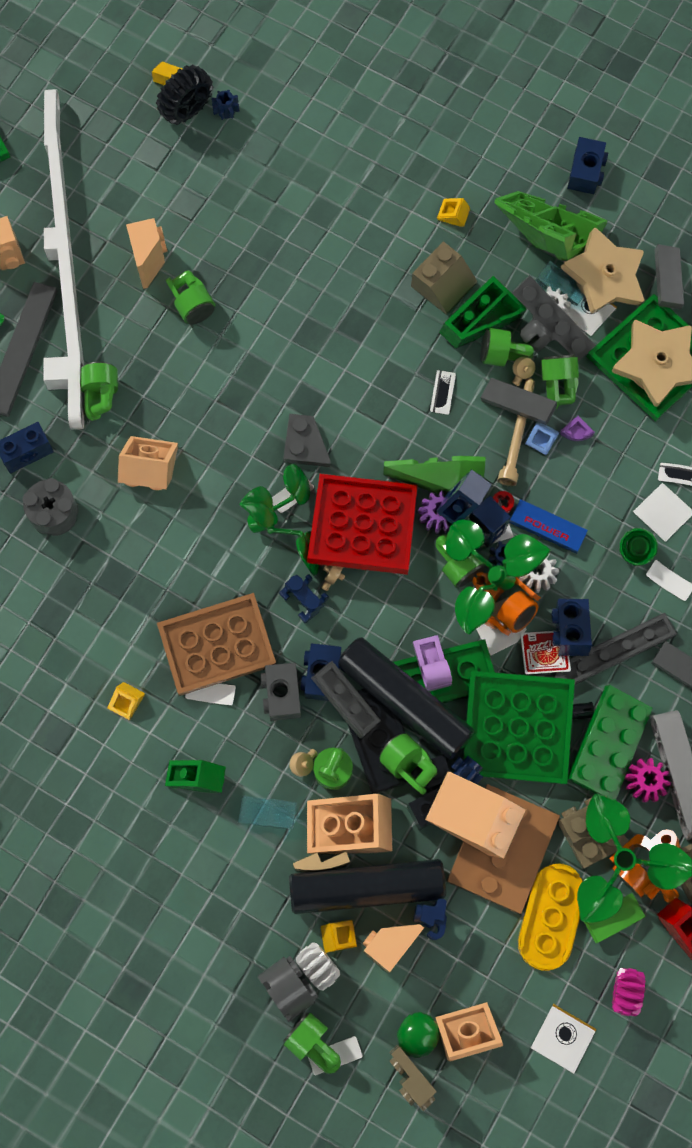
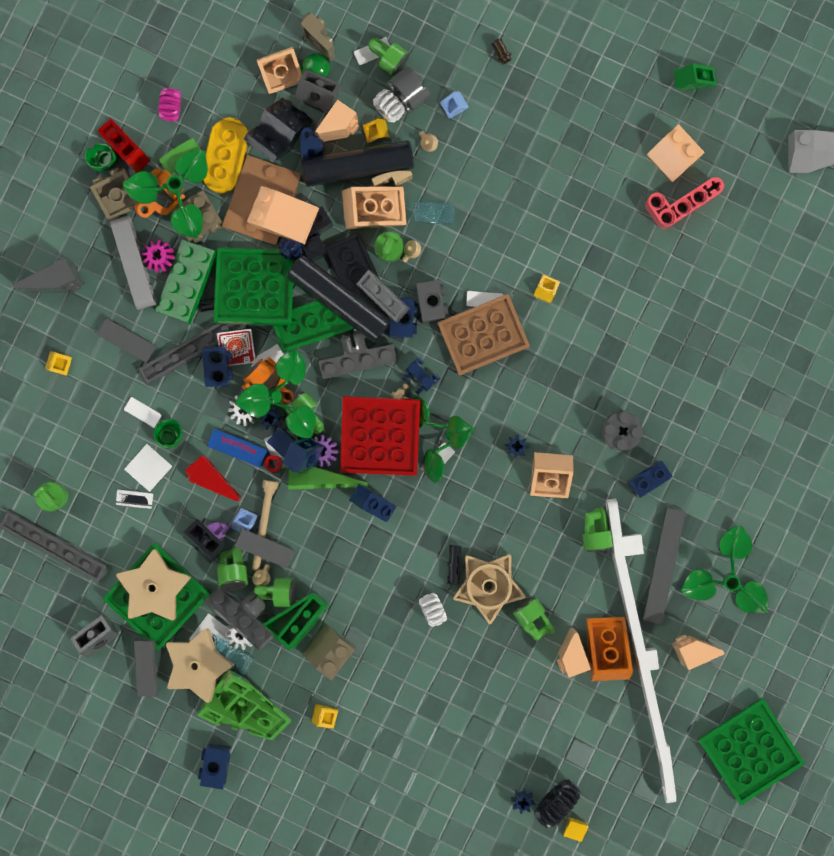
camera: 175 degrees right, 15 degrees up
green slope [165,760,226,793] -> none
dark grey wing [283,414,331,467] -> none
bright green piece [380,734,437,795] -> none
lavender plate [413,635,452,692] -> none
sticker [430,370,456,415] -> none
white sticker [531,1004,596,1074] -> none
none -> black brick [183,519,225,564]
none -> red slope [185,455,242,501]
none -> black bracket [244,98,313,162]
none -> dark grey brick [295,69,341,112]
none -> dark grey plate [318,331,397,379]
none -> dark blue brick [349,484,397,522]
none -> tan piece [419,131,438,152]
none -> white gear [419,593,447,627]
none -> light blue slope [440,91,469,119]
none -> black pin [447,545,462,584]
none -> tan plate [453,554,526,624]
none -> dark brown pin [491,38,512,65]
none -> dark blue gear [504,434,529,458]
none -> orange slope [587,617,633,681]

